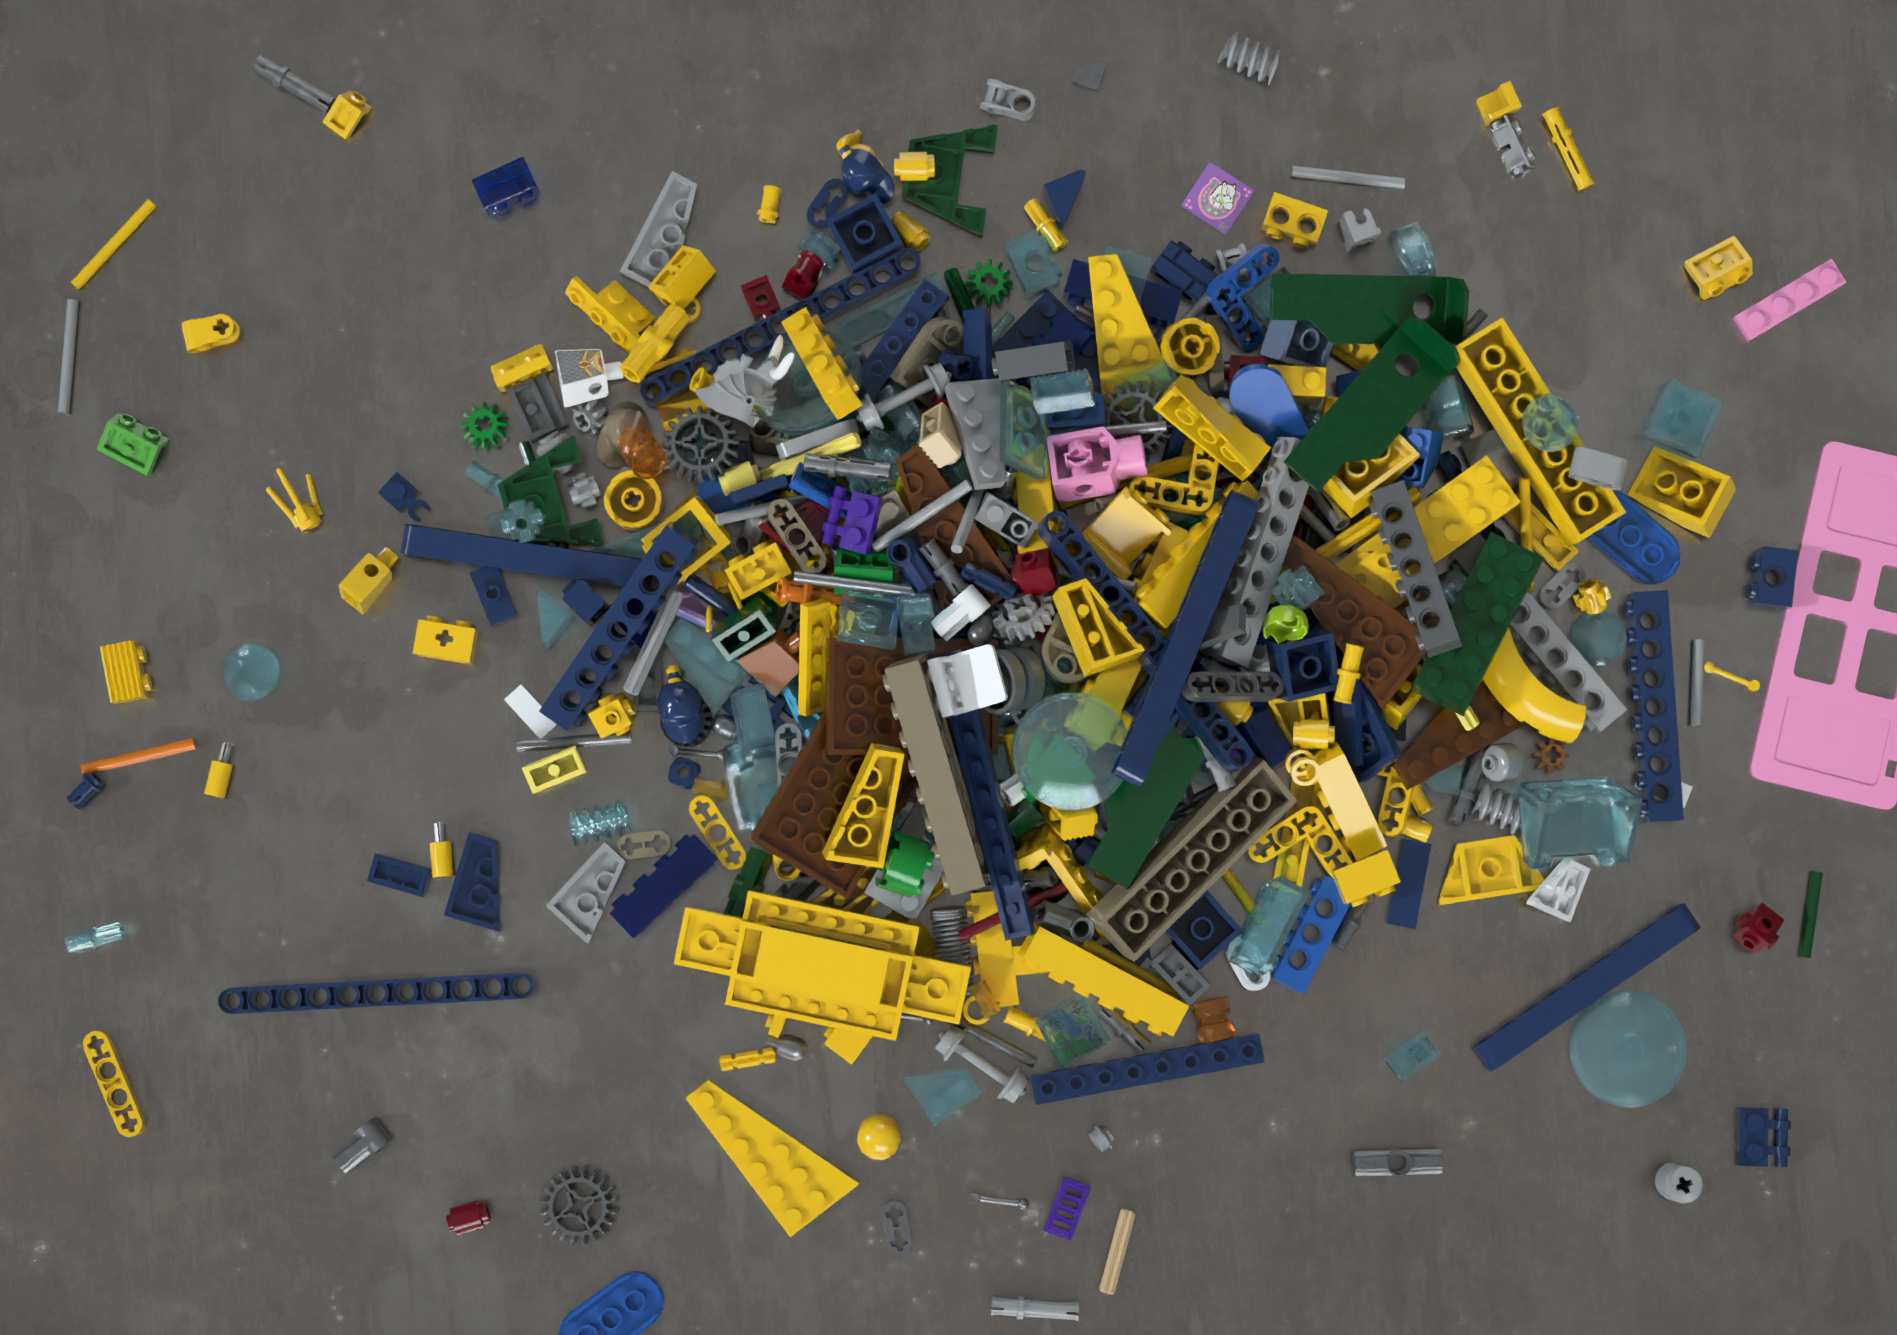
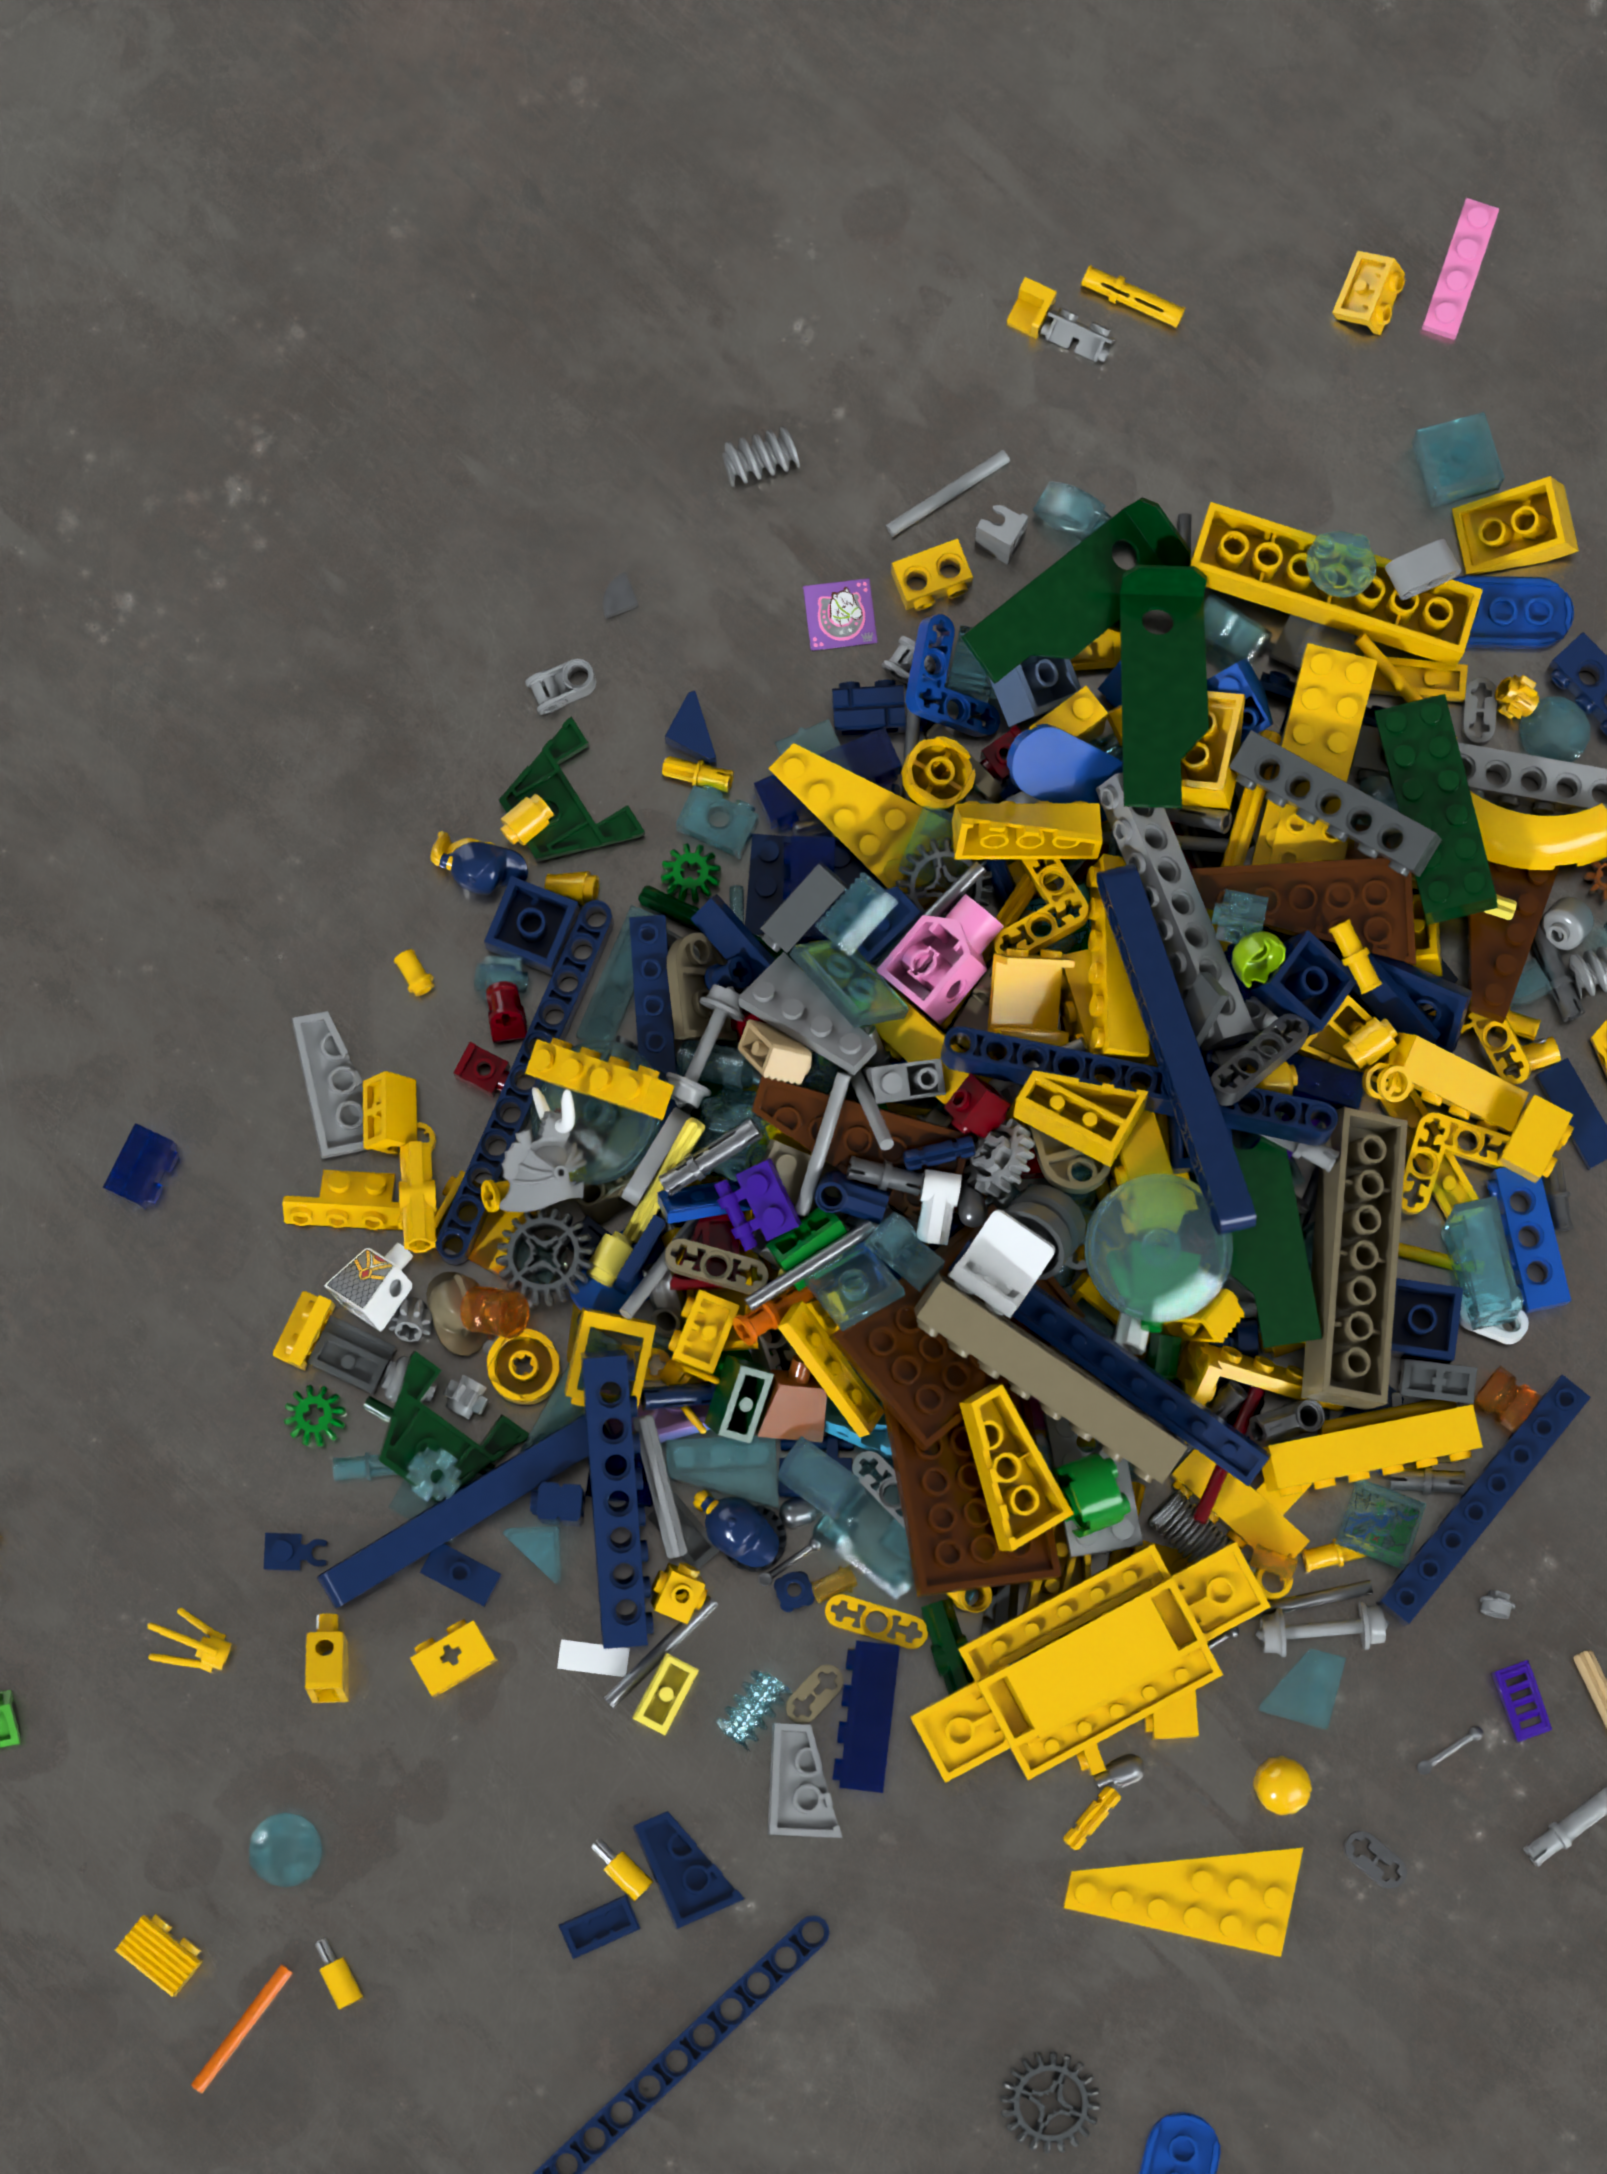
camera: 35 degrees left, 5 degrees down
dark blue pin [66,772,104,809] -> none
dark blue beam [807,178,848,229] -> none

